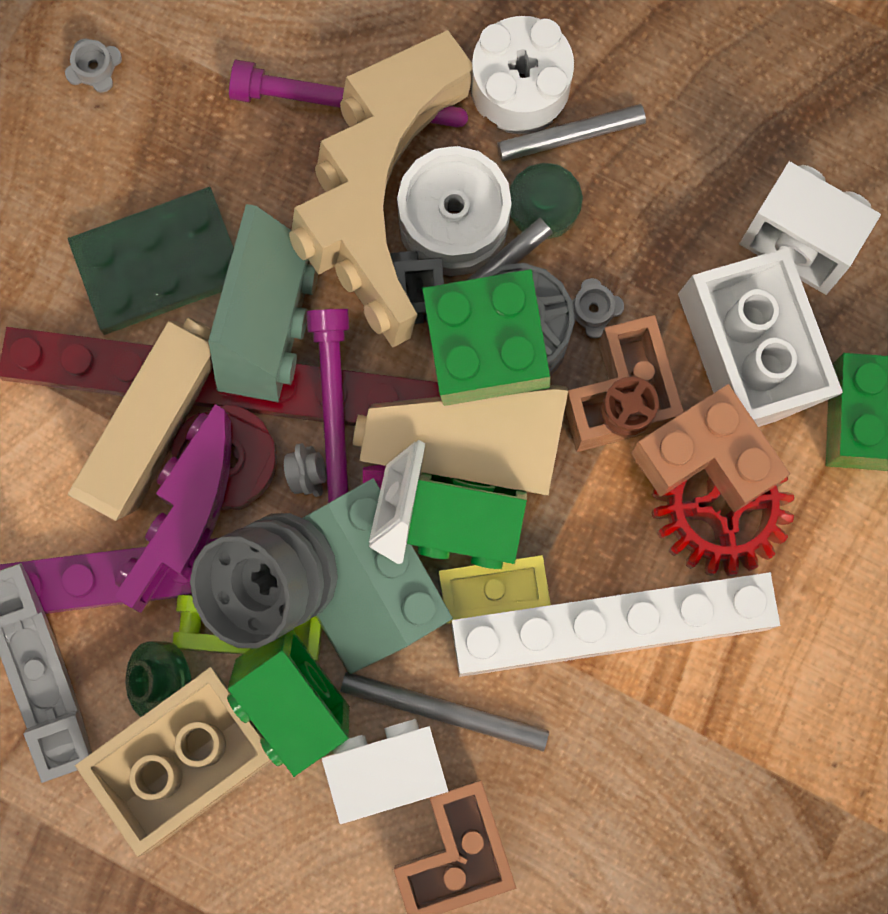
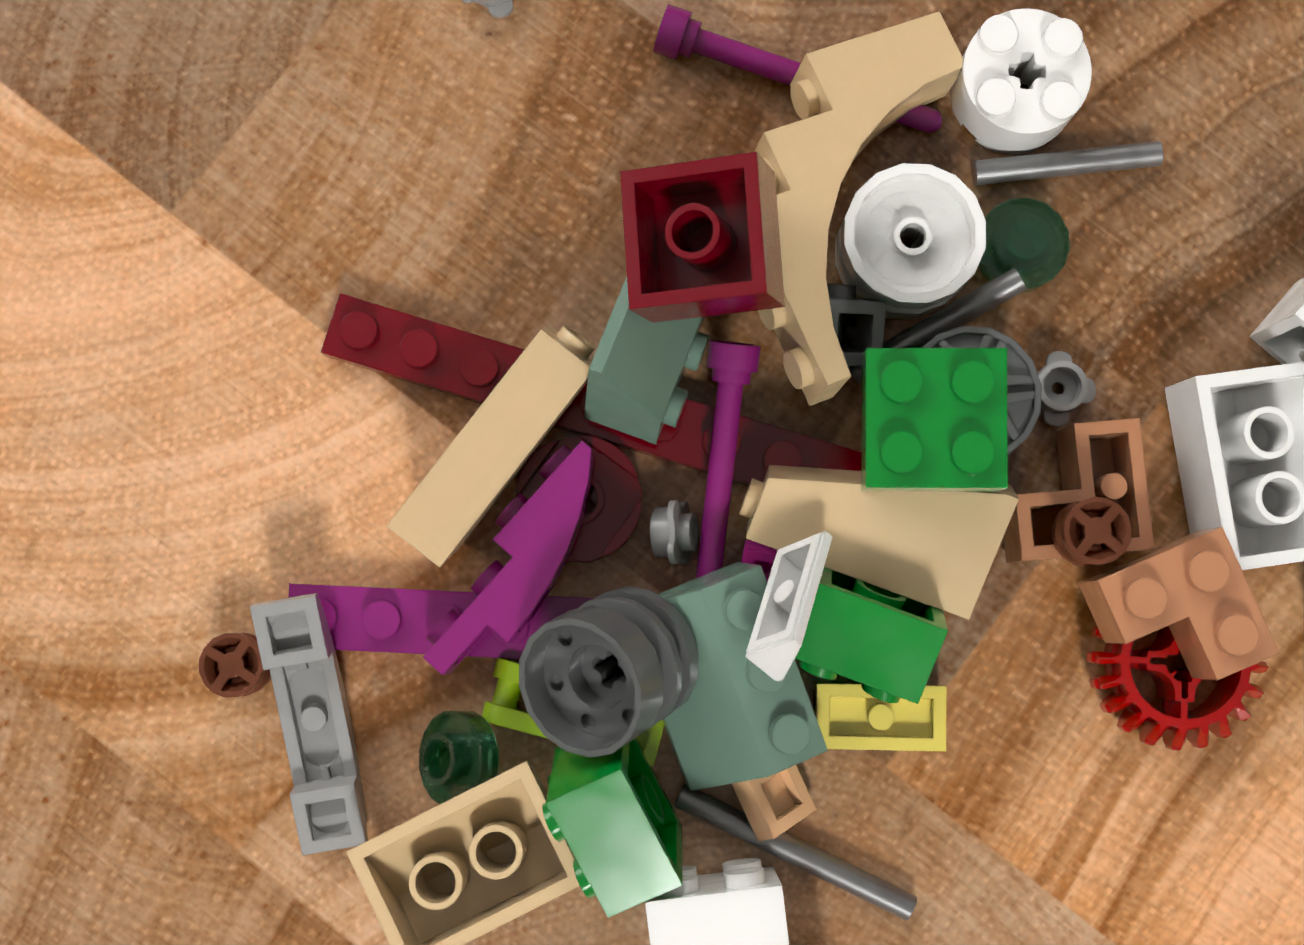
camera: 15 degrees right, 5 degrees up
clear green plate [67,187,234,335] -> none
white brick [451,572,780,677] -> none
none -> dark red brick [620,152,785,323]
none -> light nougat plate [731,765,817,841]

